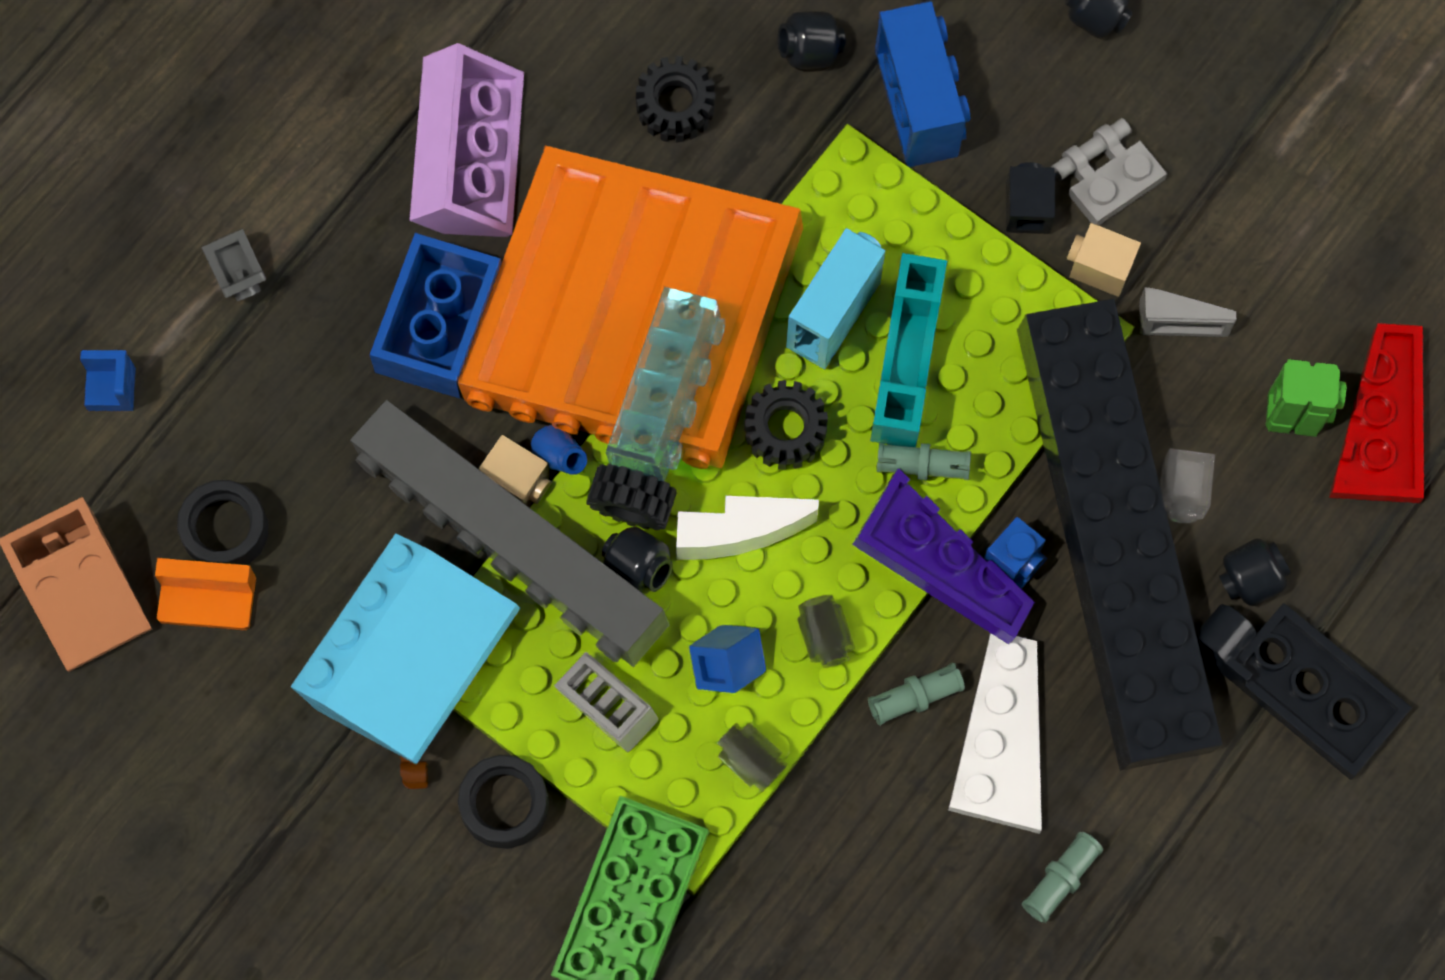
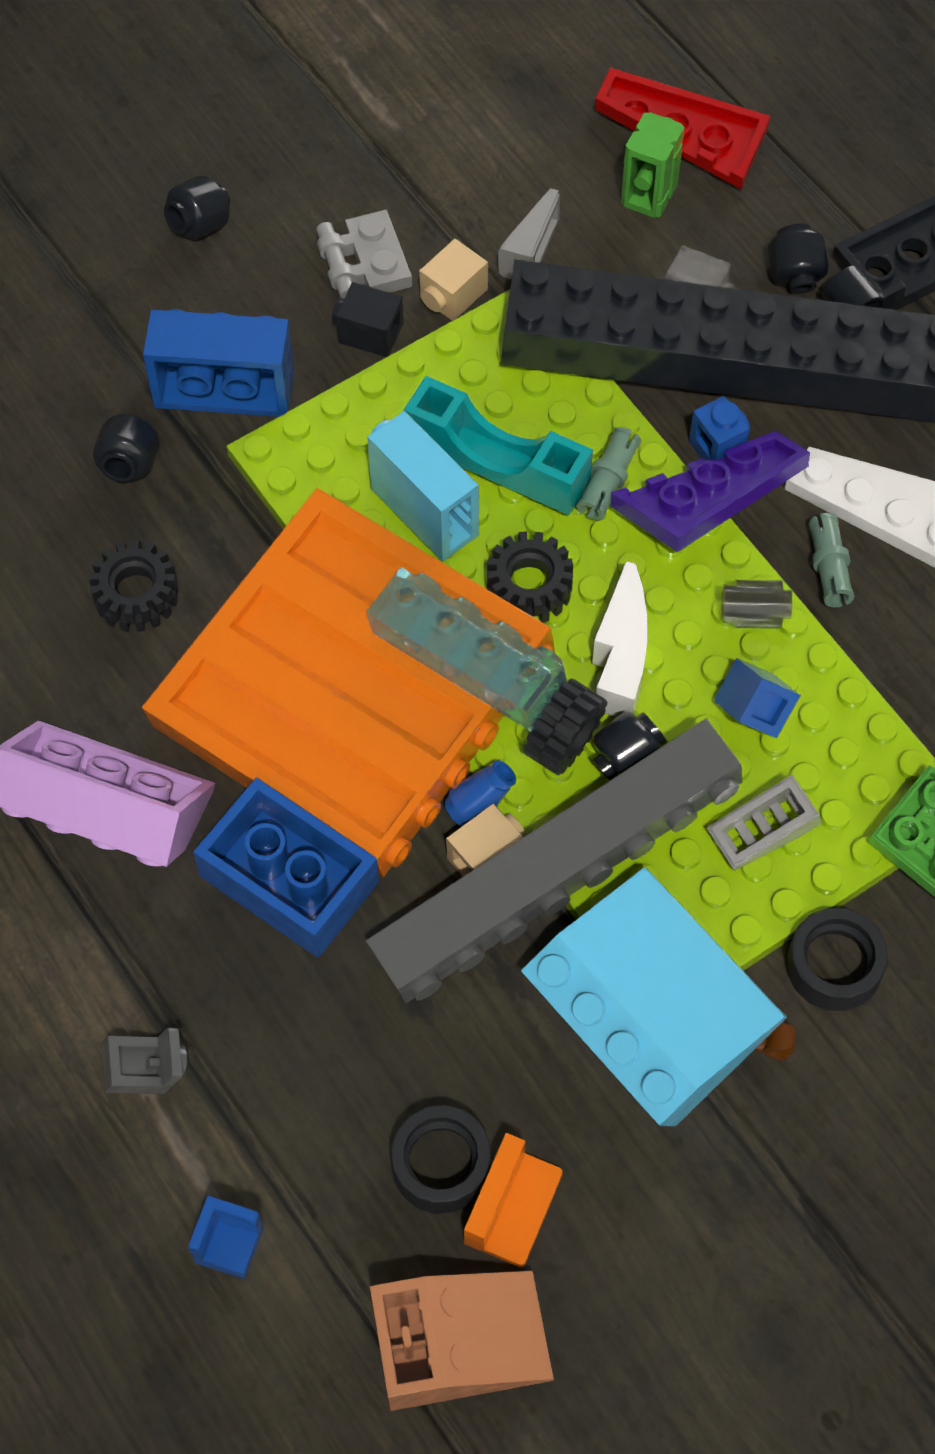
camera: 70 degrees left, 10 degrees down
clear smoke brick [717,722,788,792] -> none

